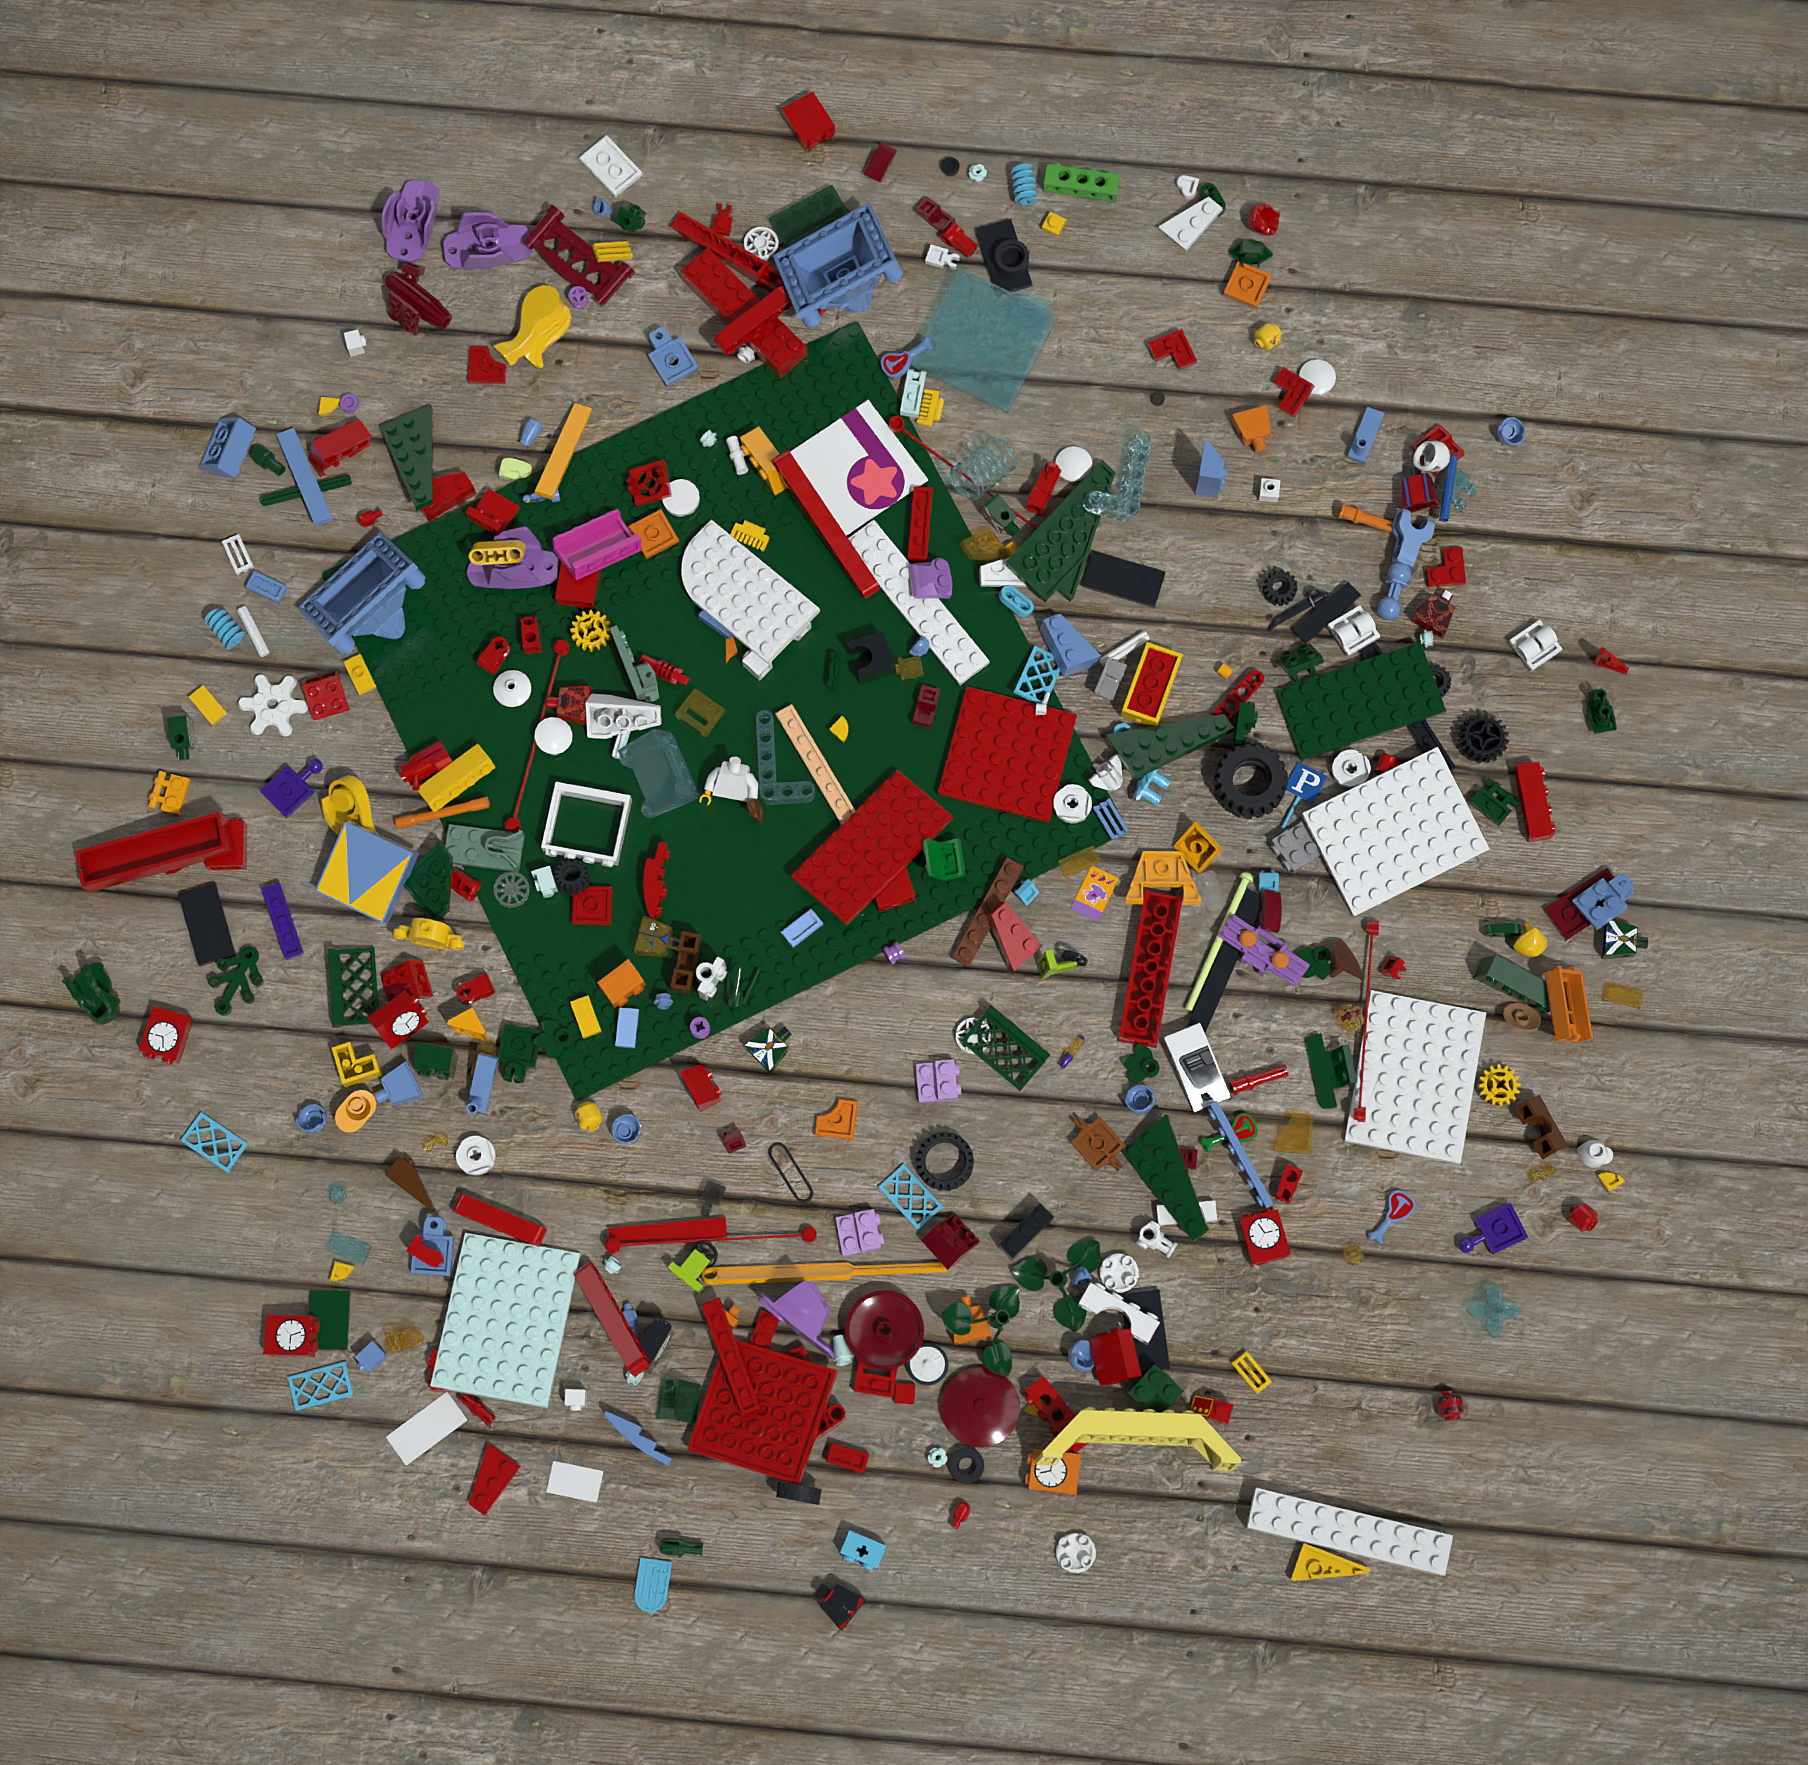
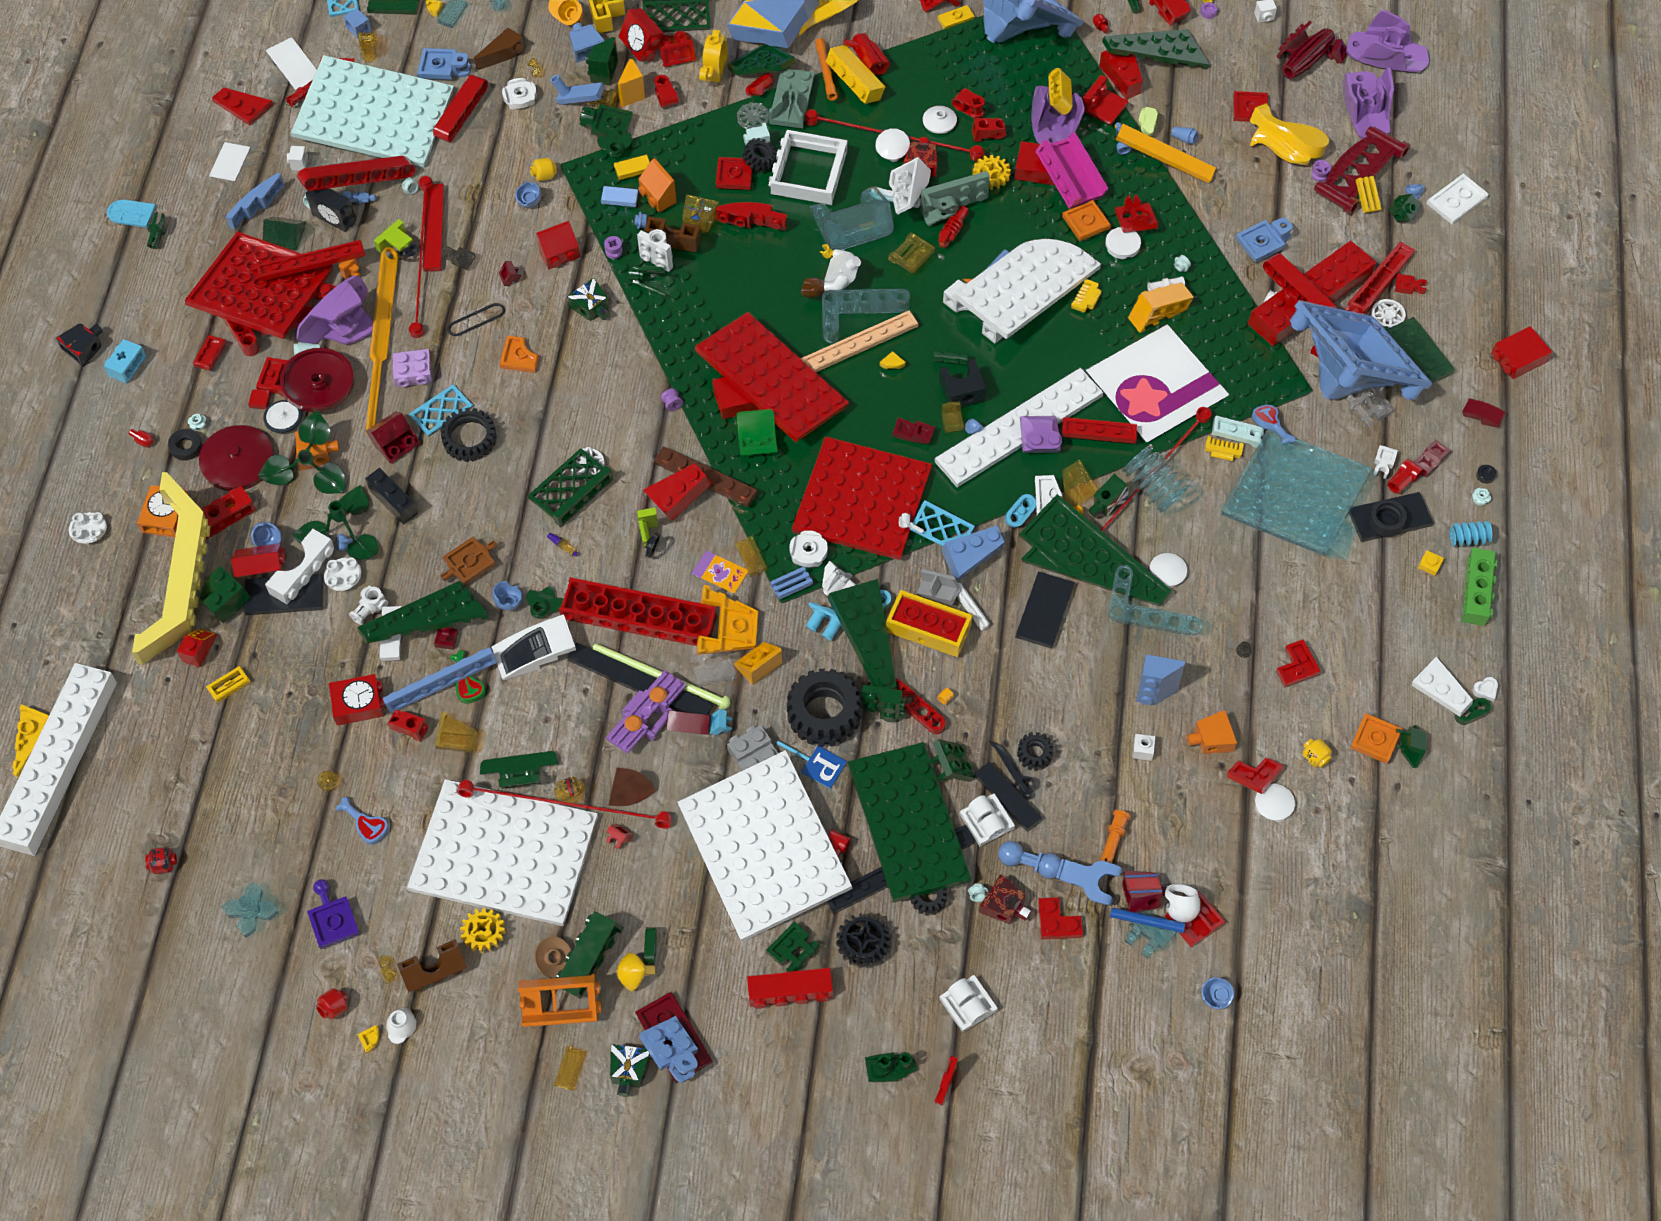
camera: 90 degrees right, 15 degrees down
red leg [406,1234,444,1268] -> none
red beam [771,450,881,599] -> none
black tyre [776,1481,822,1505] -> none
light blue tile [781,909,823,948] -> none
lavender plate [916,1059,961,1103] -> none
medium azure tile [1013,879,1040,906] -> none
red piece [1025,461,1061,516] -> none
red pin [1229,1064,1289,1096] -> none
red hair [1248,203,1280,236] -> none
dark green plate [1295,946,1331,980] -> none
white plate [1332,750,1371,788] -> none
medium blue piece [1347,407,1385,464] -> none

